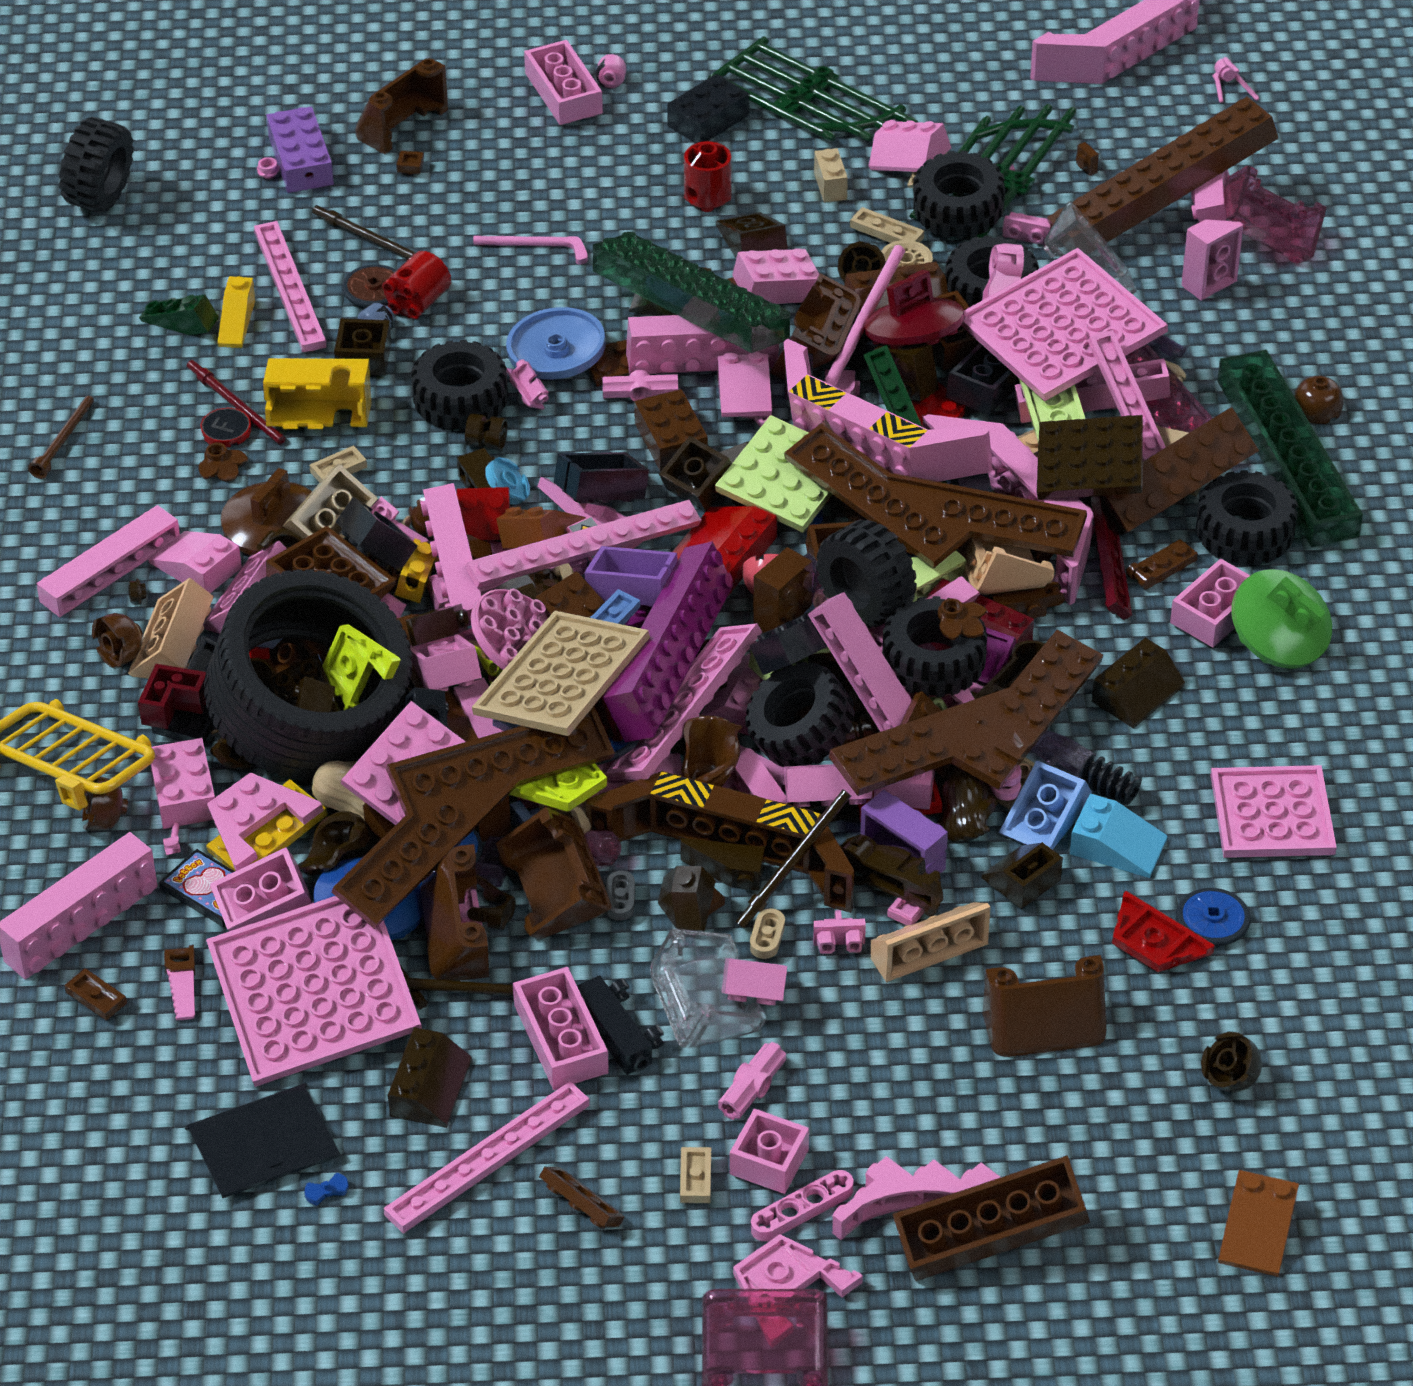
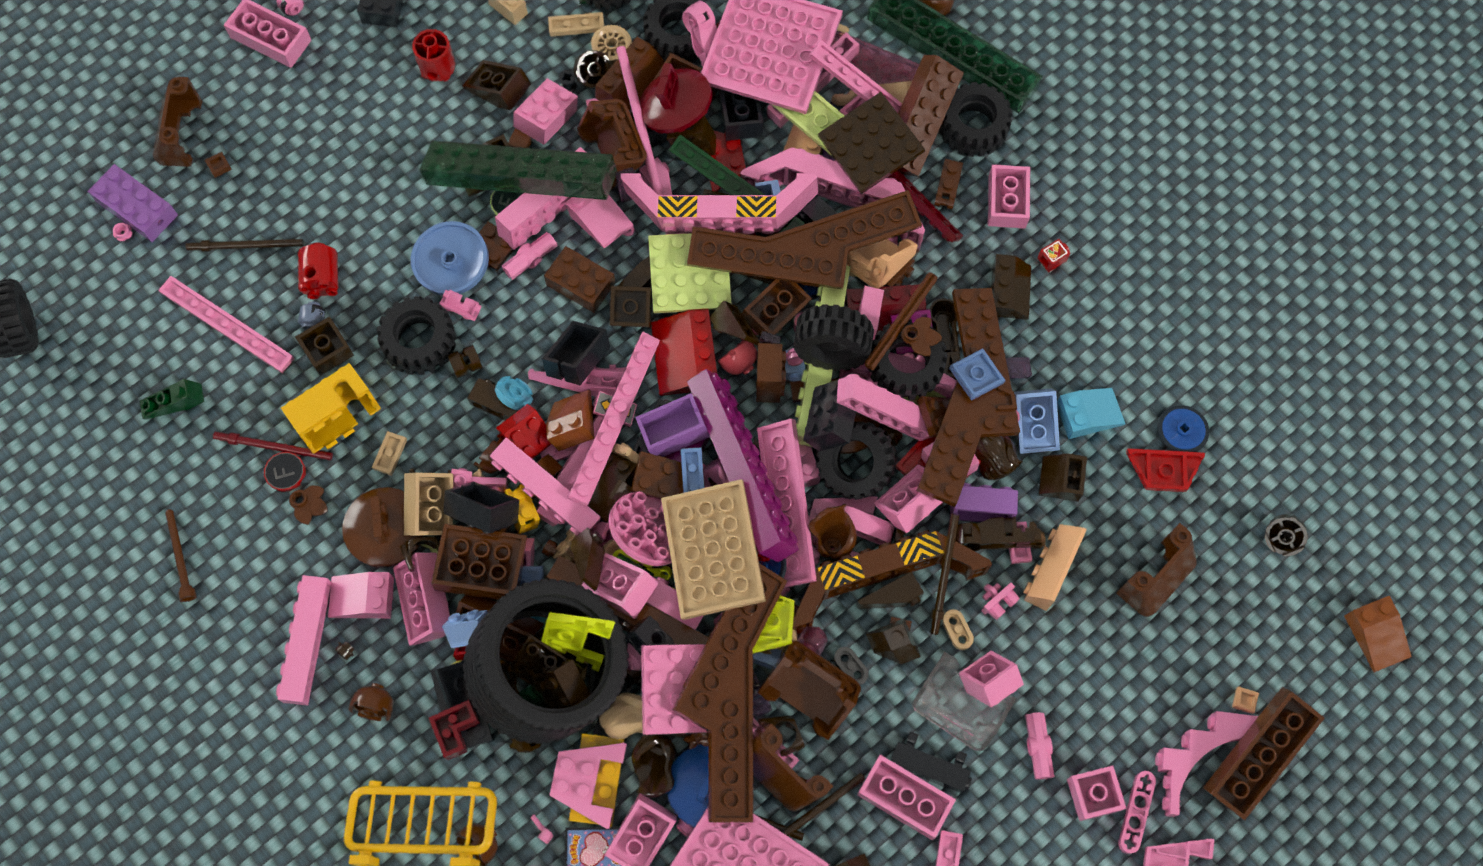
camera: 40 degrees left, 25 degrees up
light nougat slope [128,578,214,679] -> none
bright pink brick [150,738,215,829] -> none
yellow slope [217,276,255,348] -> none
copper wheel [342,264,396,307] -> none
bright pink piece [473,236,588,265] -> none
tan plate [680,1147,711,1203] -> none
black piece [1079,755,1142,806] -> none
bright pink plate [1210,765,1337,858] -> none
bright green bracket [1231,569,1332,669] -> none
none -> black bush [559,70,577,93]
none -> dark brown slope [710,301,760,345]
none -> reddish brown axle [864,272,938,370]
none -> medium blue tile [949,348,1006,401]
none -> red brick [1037,239,1071,273]

